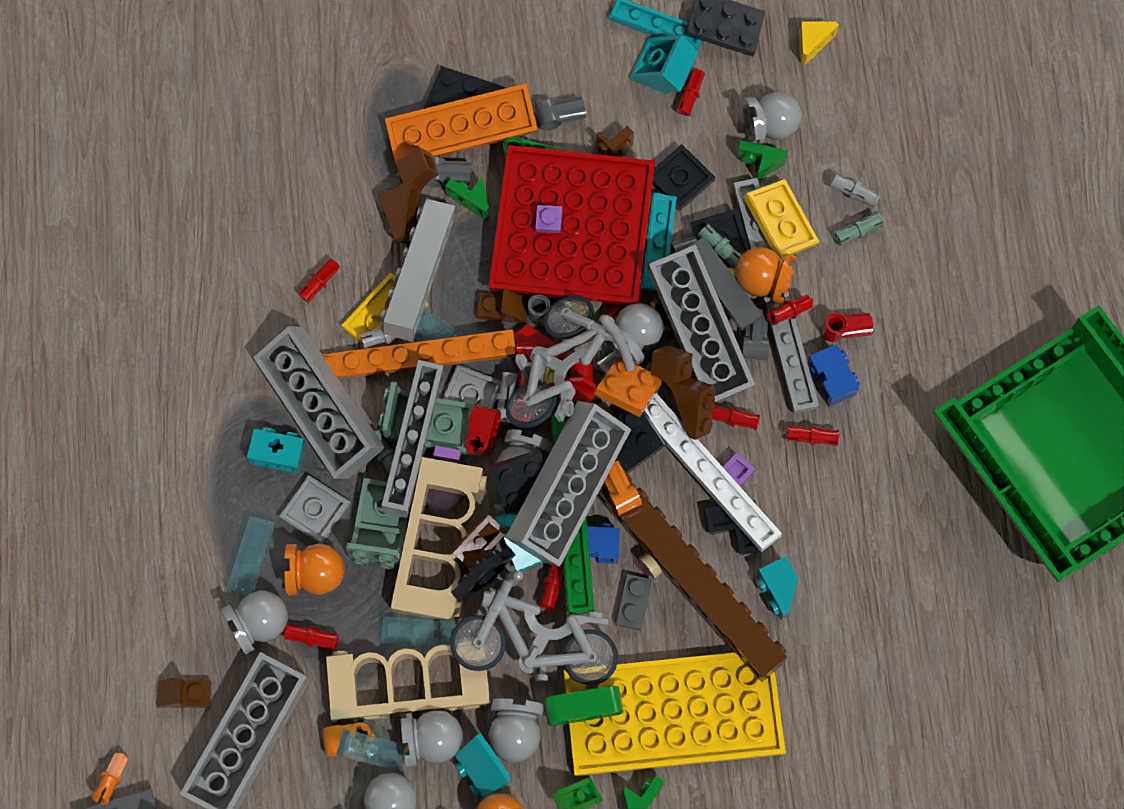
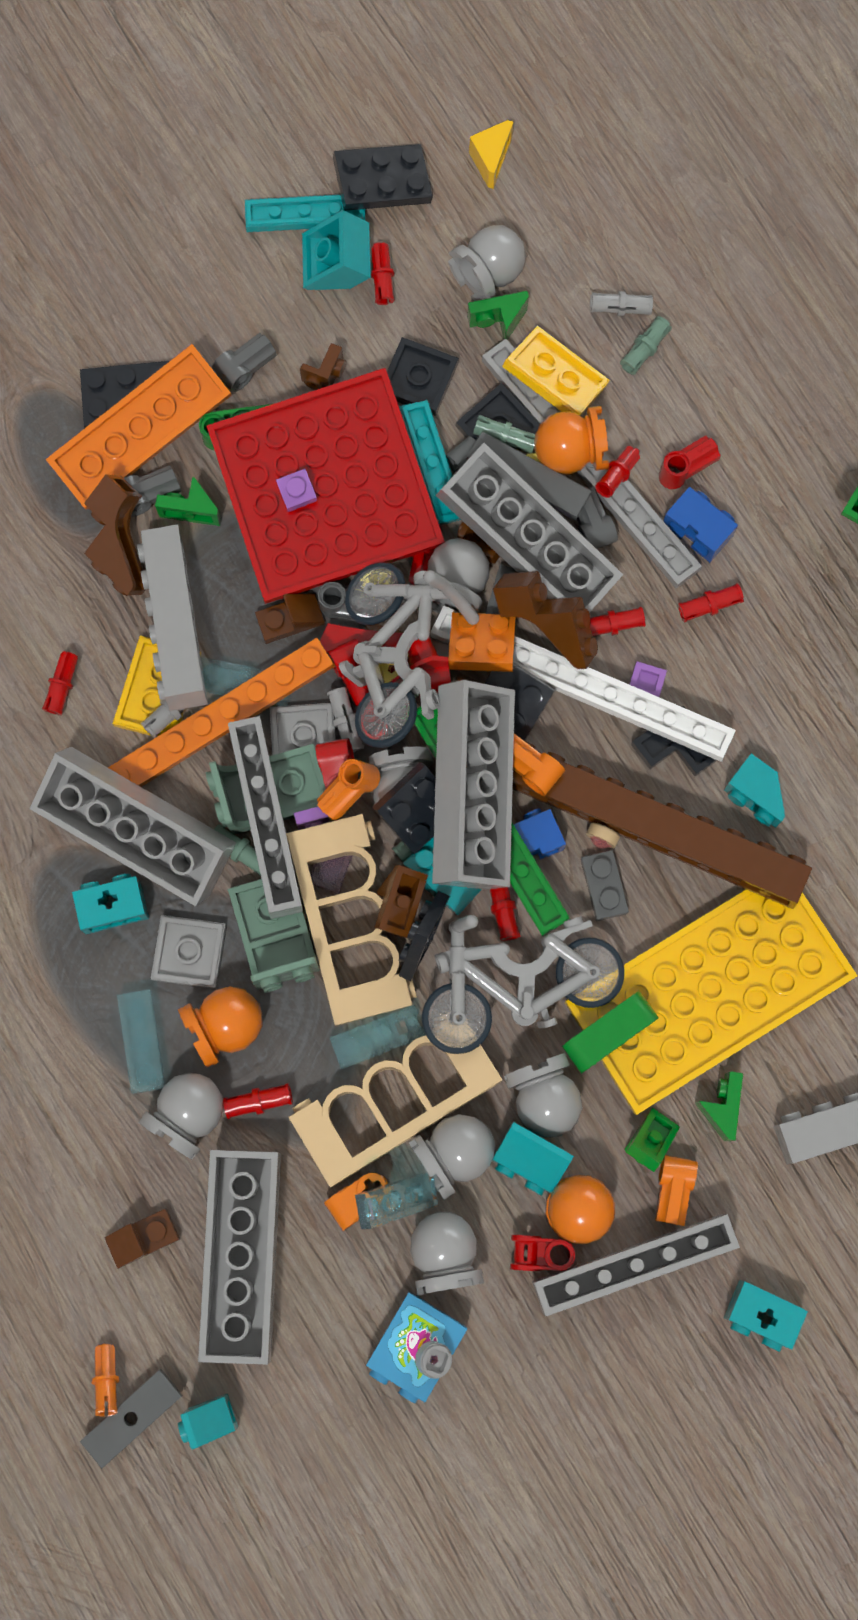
camera: 25 degrees left, 5 degrees up
none -> orange piece [317,759,380,821]

